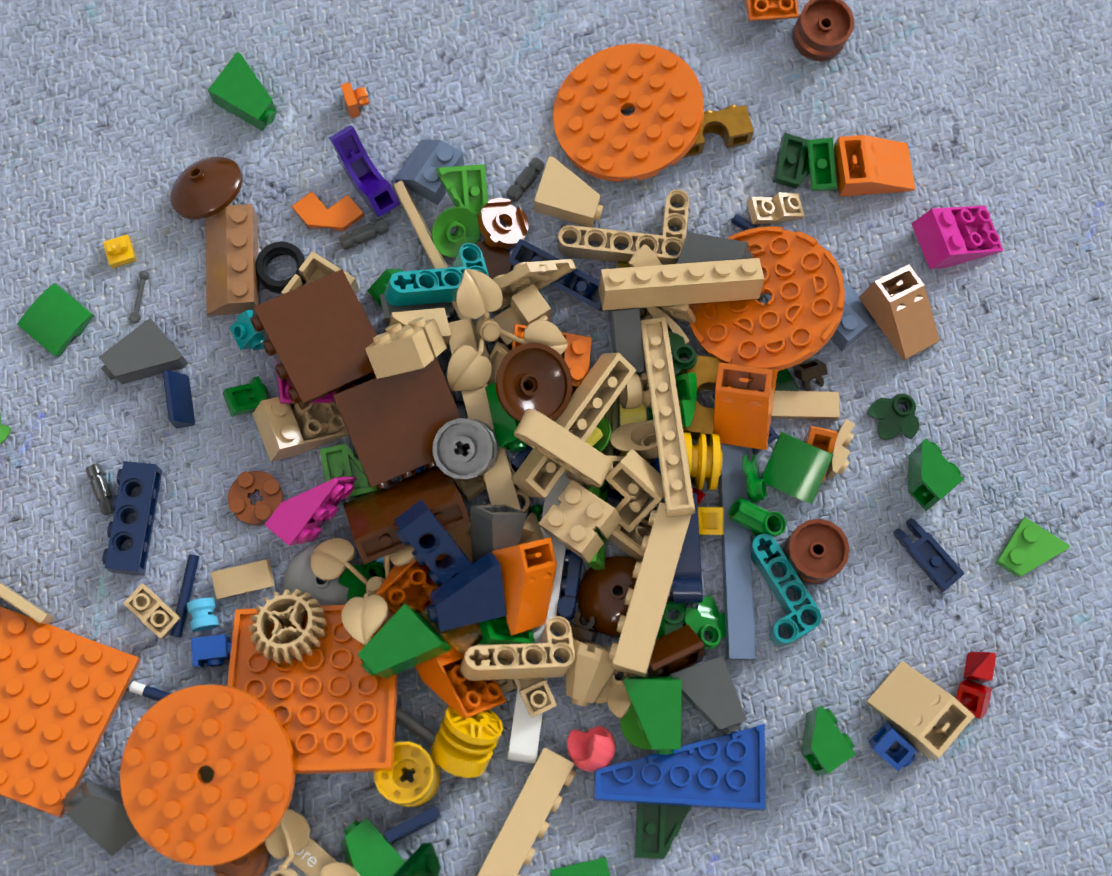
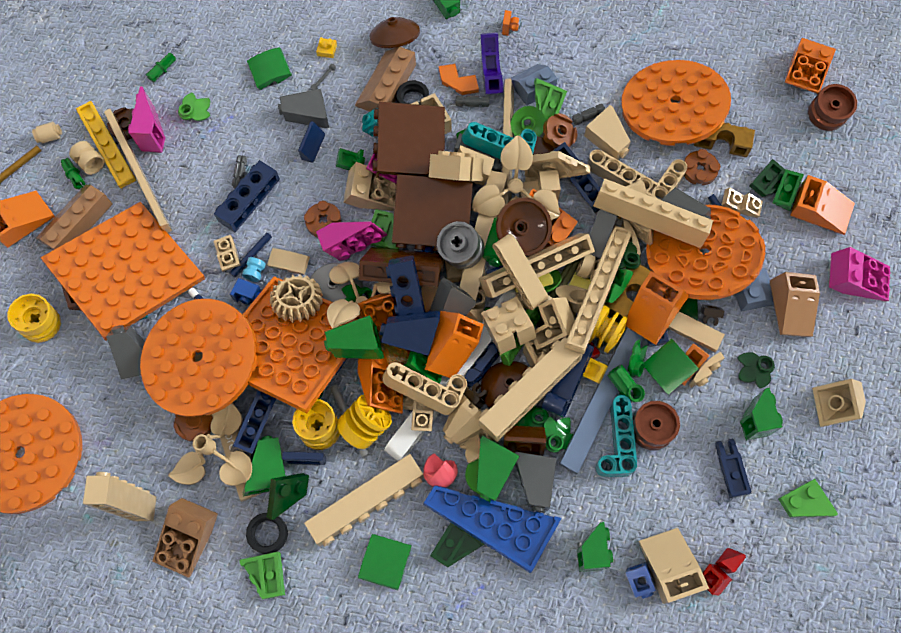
camera: 35 degrees right, 5 degrees down
none -> dark blue brick [230,390,276,458]
none -> dark orange plate [684,149,721,185]
none -> tan slope [812,379,866,427]

